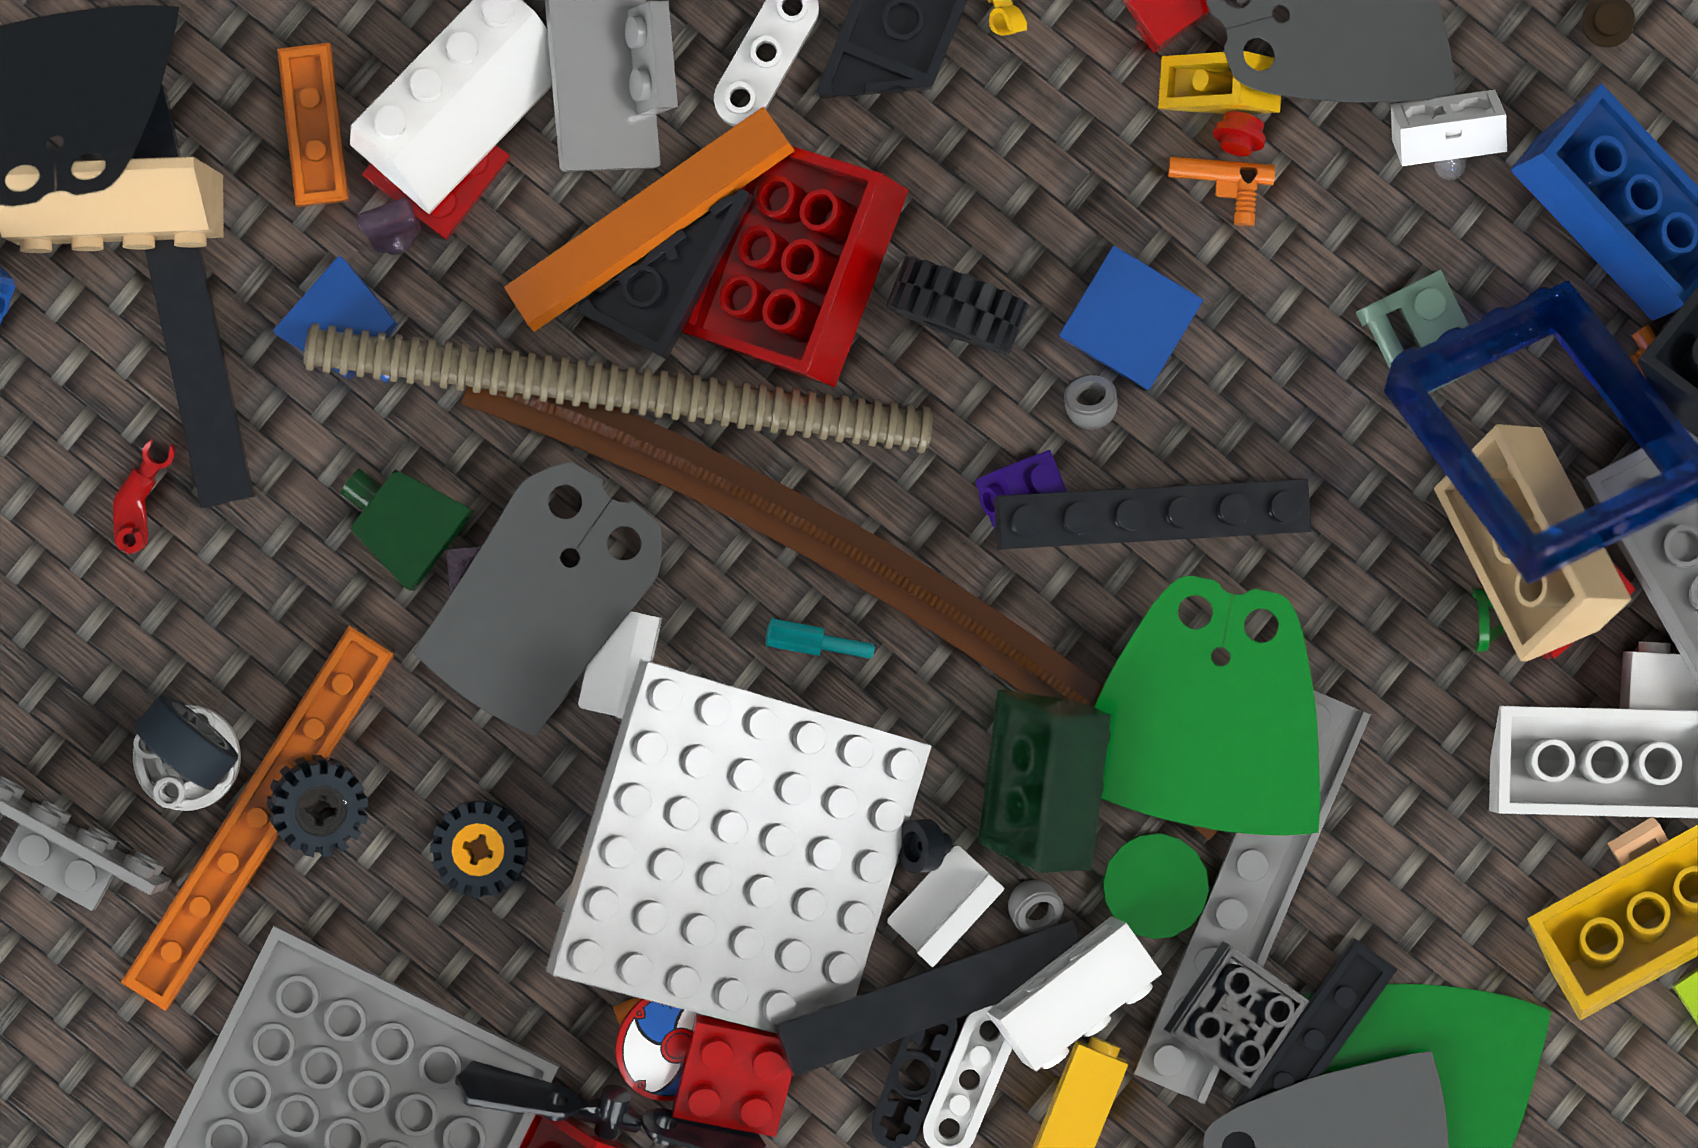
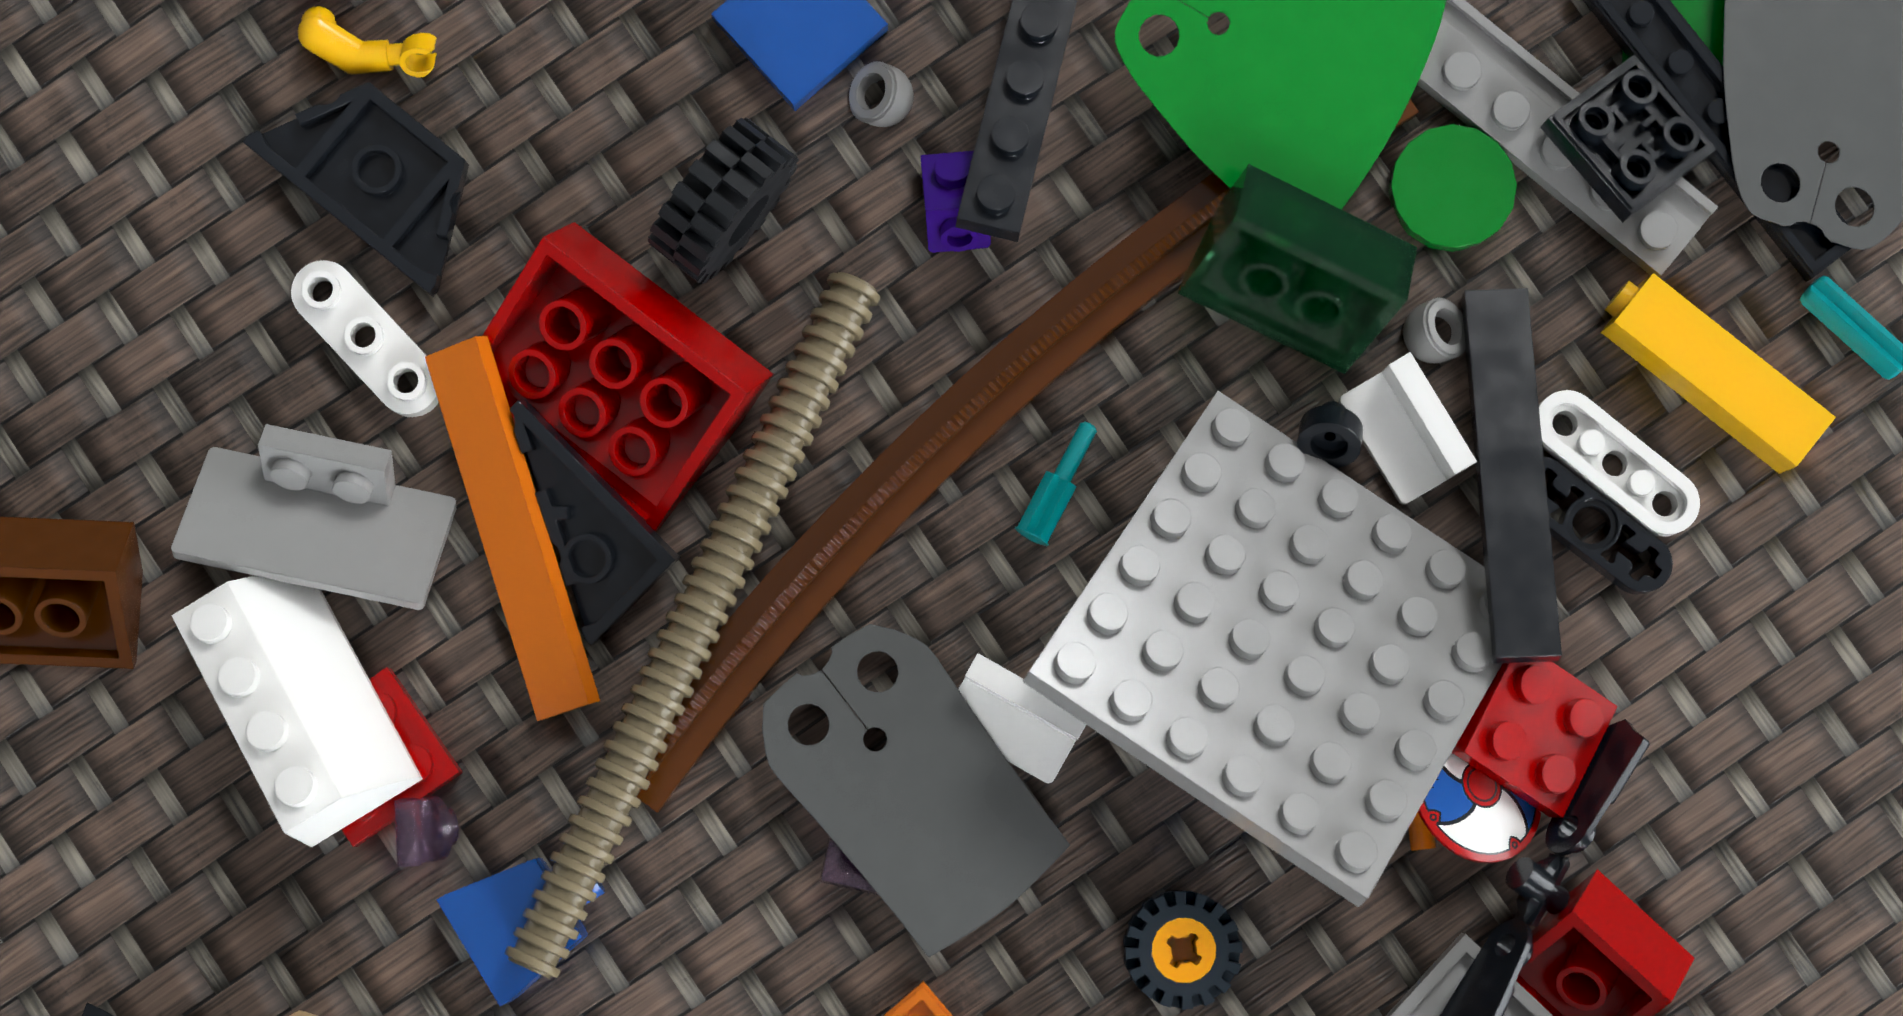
camera: 75 degrees left, 5 degrees down
orange tile [277,43,350,207] -> none
dark green torso [340,468,475,591] -> none
white brick [986,916,1162,1071] -> none

